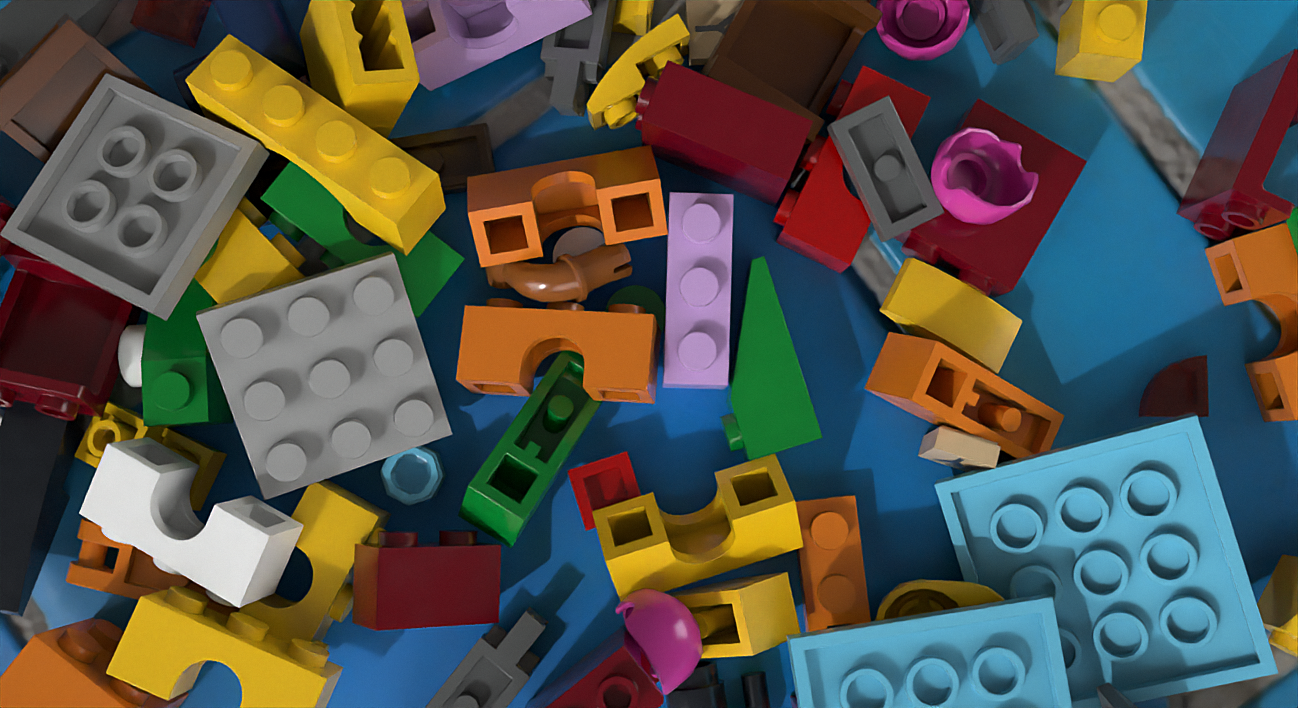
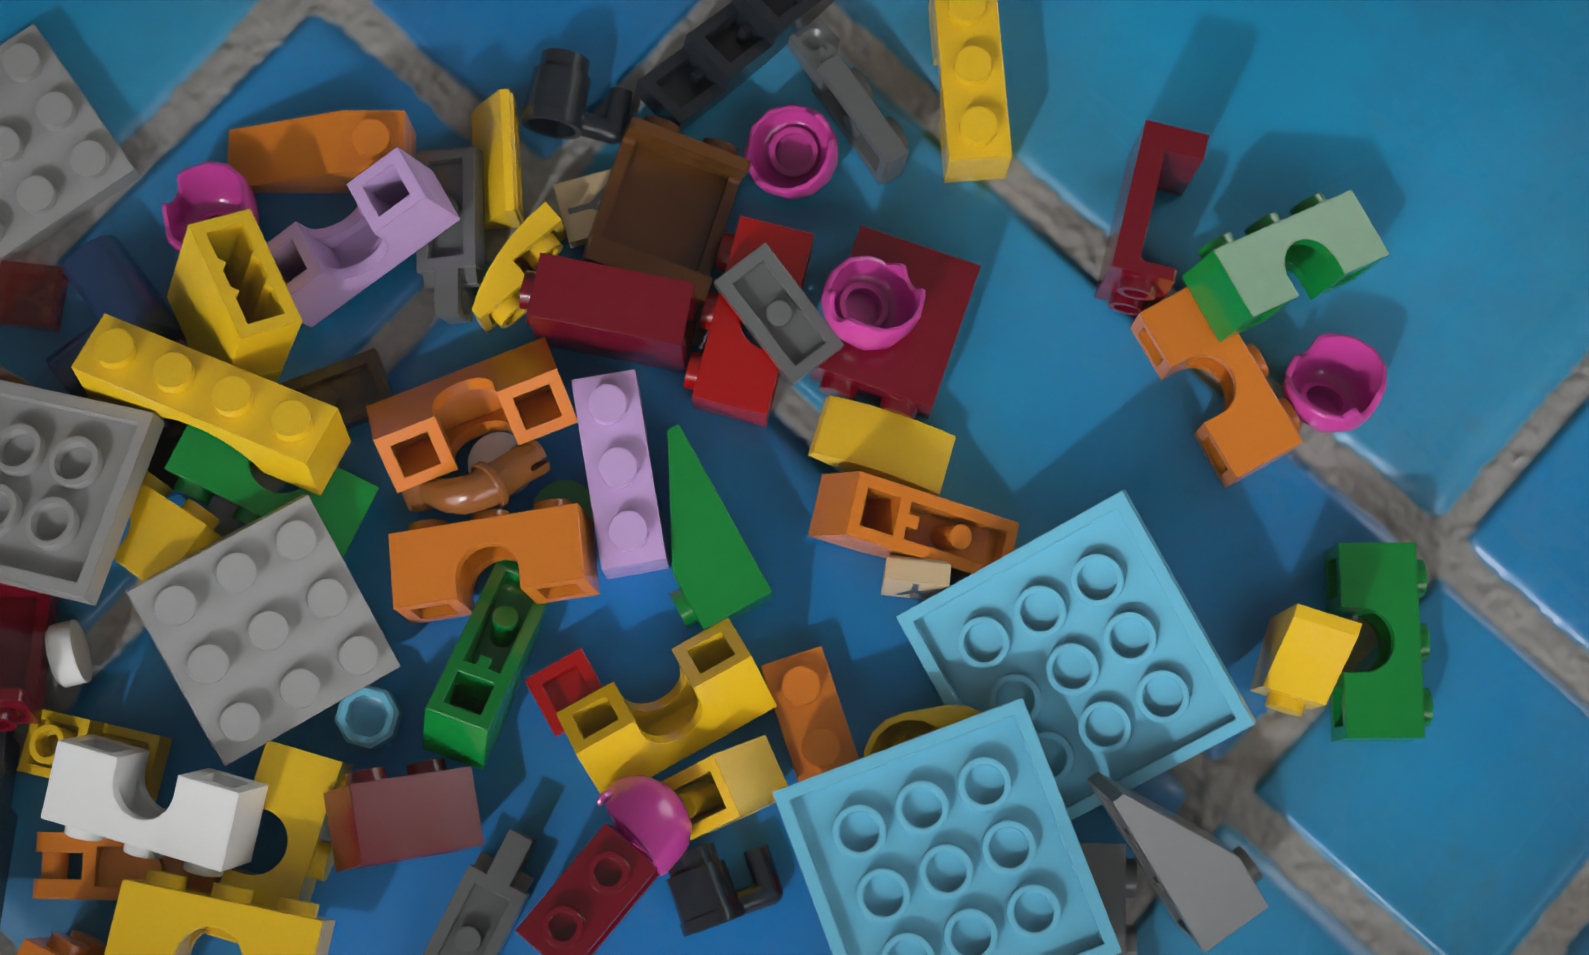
camera: 10 degrees left, 5 degrees down
green slope [141,240,233,428] -> none
clear red tile [1139,355,1209,418] -> none

